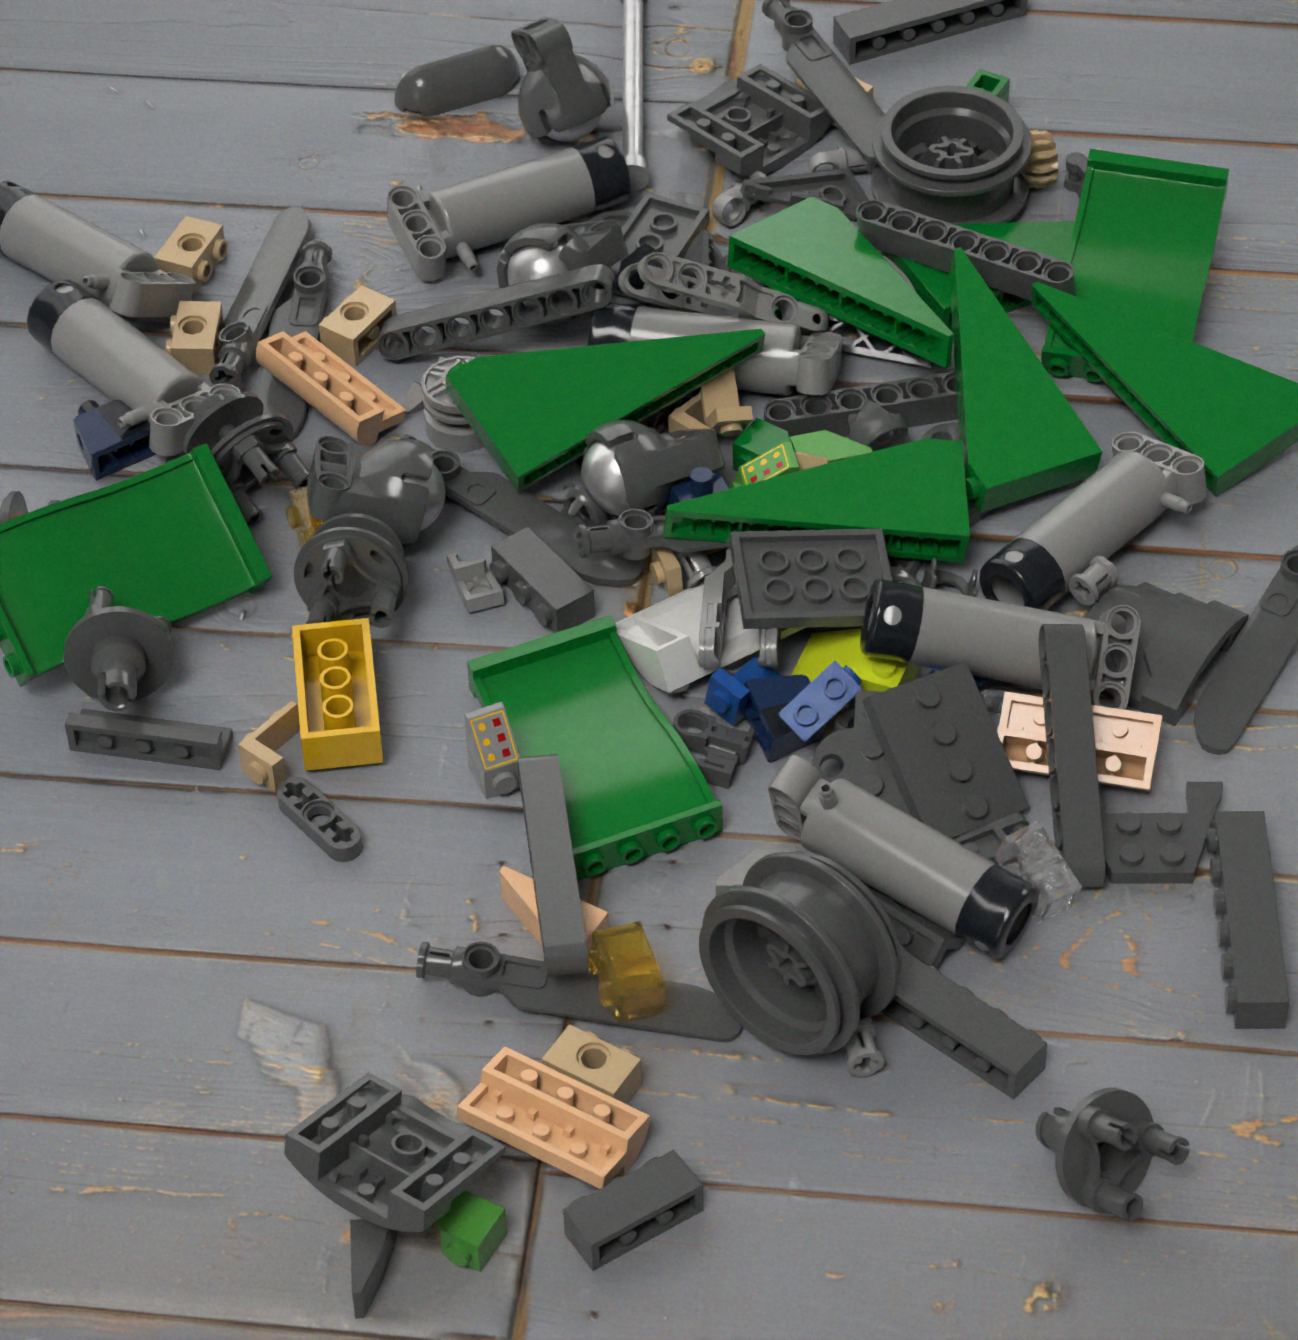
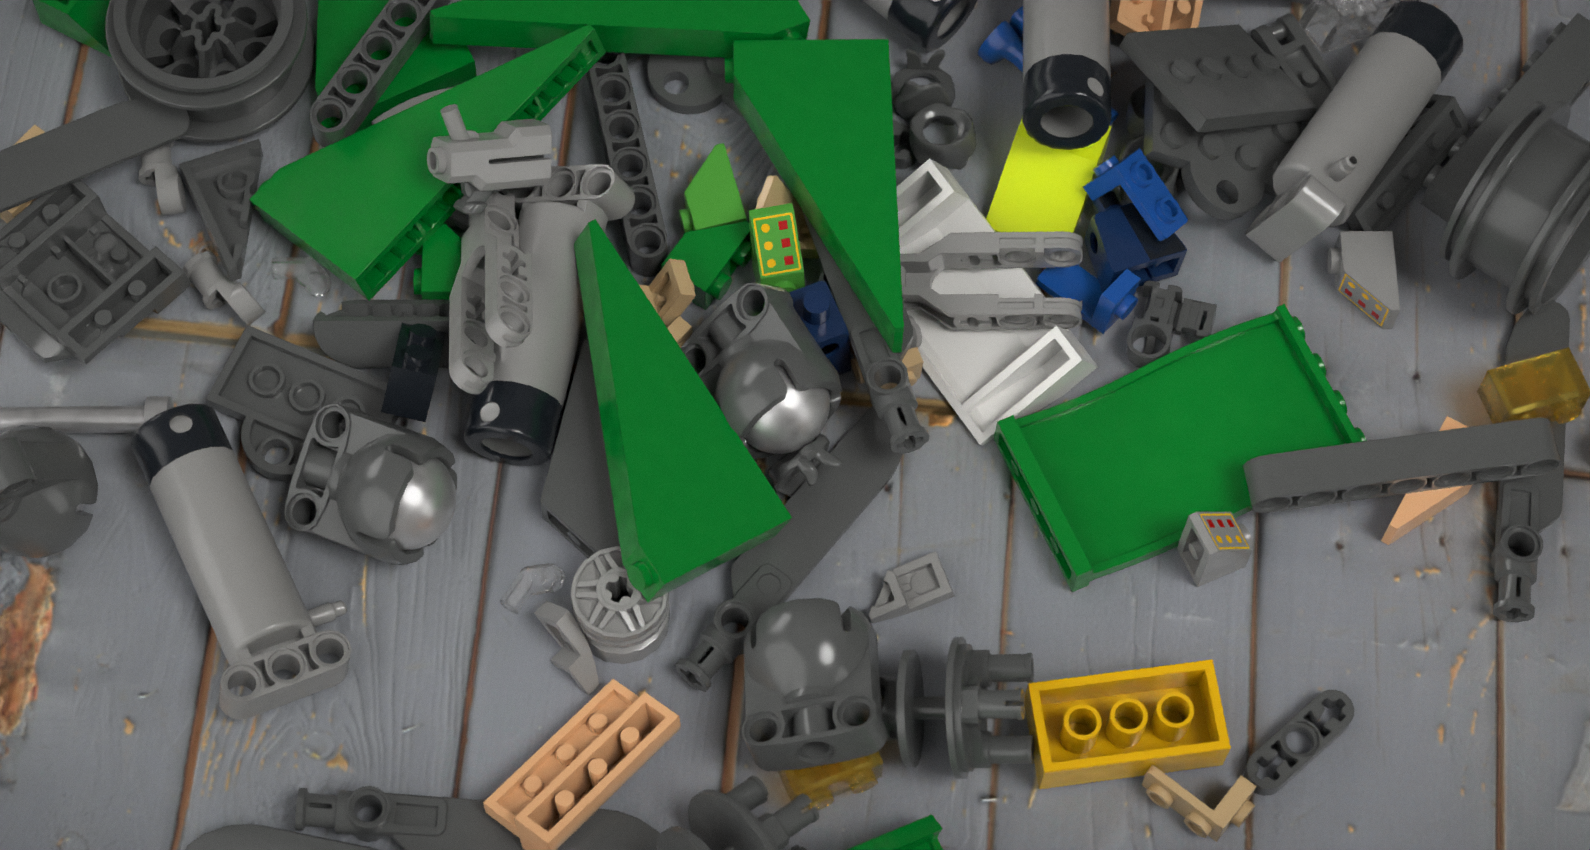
camera: 95 degrees left, 20 degrees up
tan brick [319,285,397,367] -> none
dark grey beam [377,264,615,360] -> none
dark grey brick [490,526,595,633] -> none
dark grey plate [729,529,892,629] -> none
dark grey piece [848,400,909,452] -> none
none -> light grey piece [427,104,552,214]

